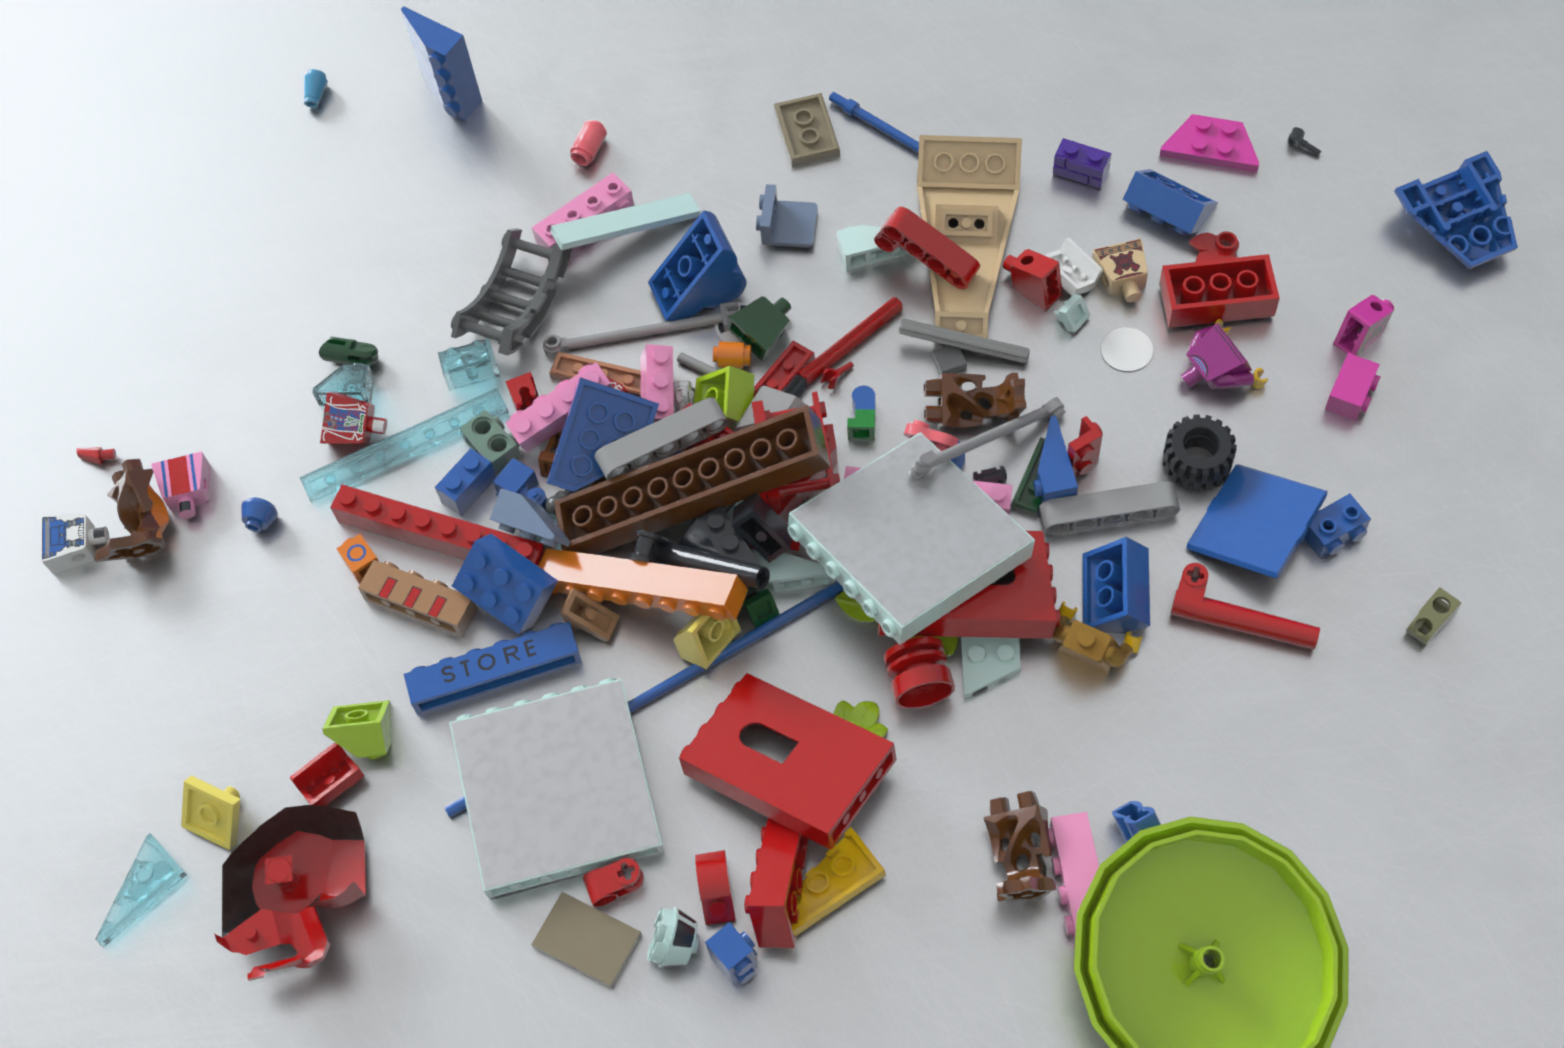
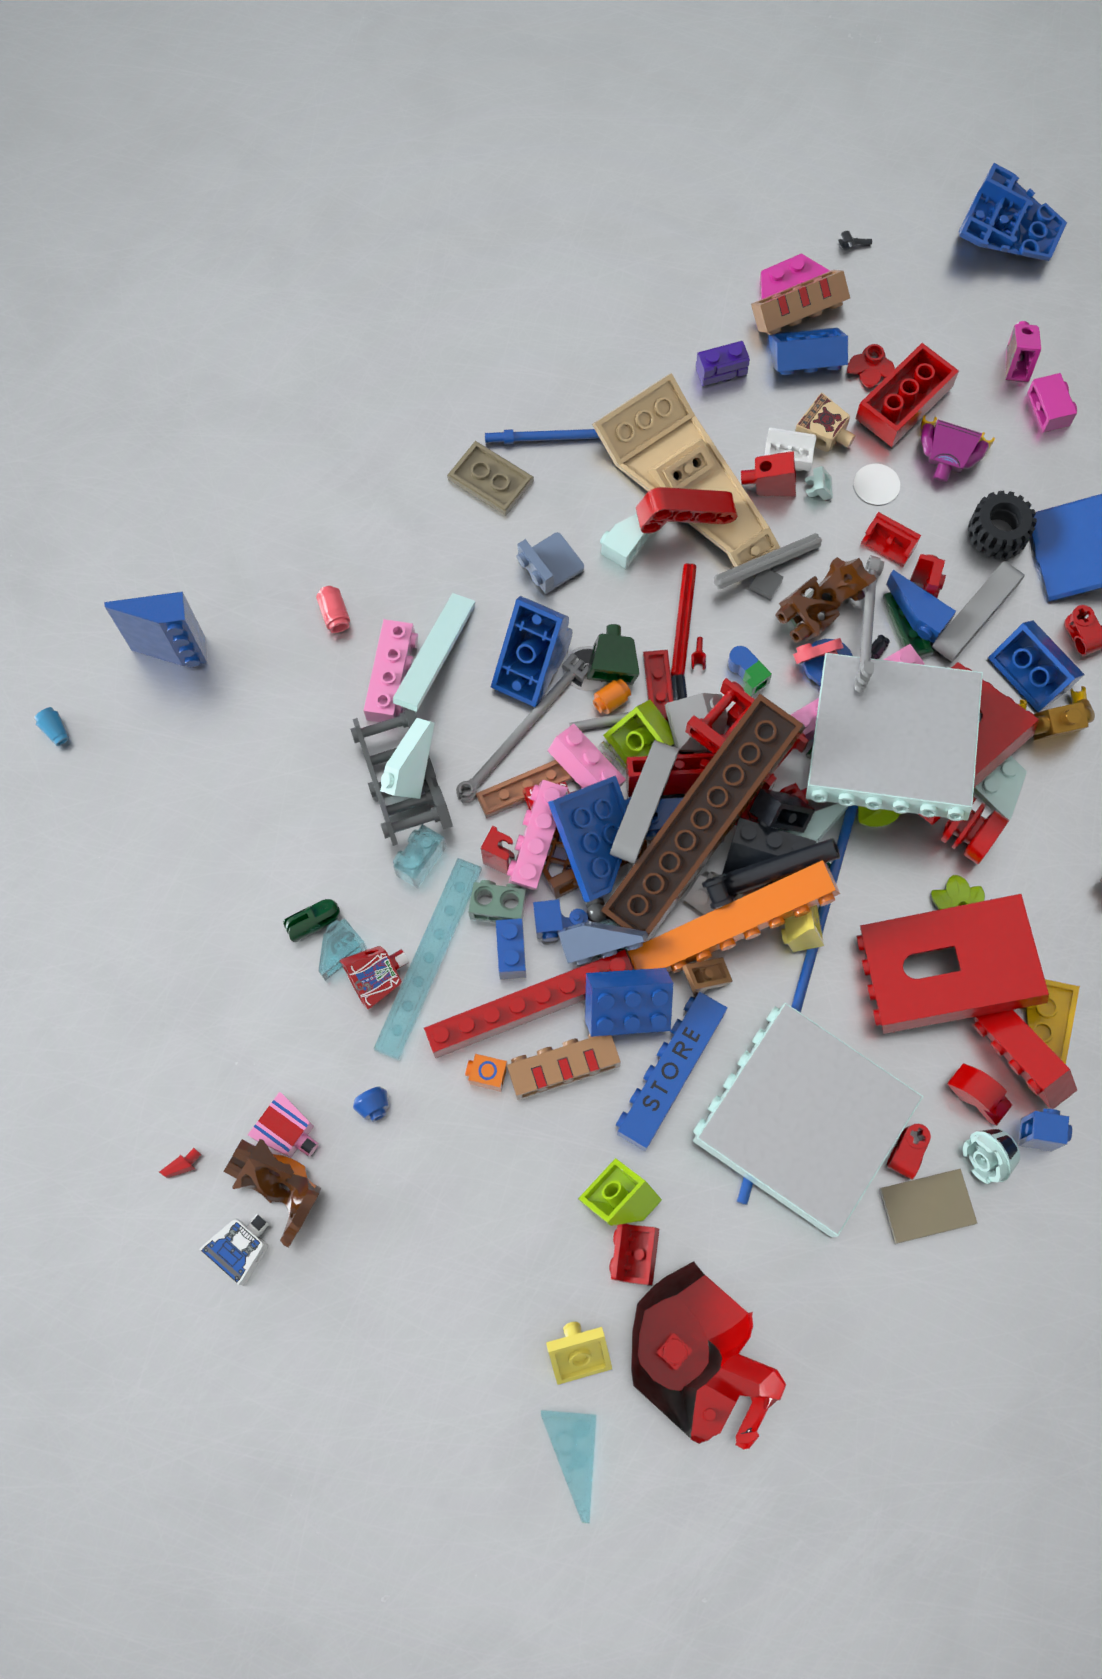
camera: 45 degrees left, 10 degrees up
none -> light aqua slope [381,718,435,799]
none -> medium nougat brick [751,270,850,335]
none -> red hinge [861,512,921,567]

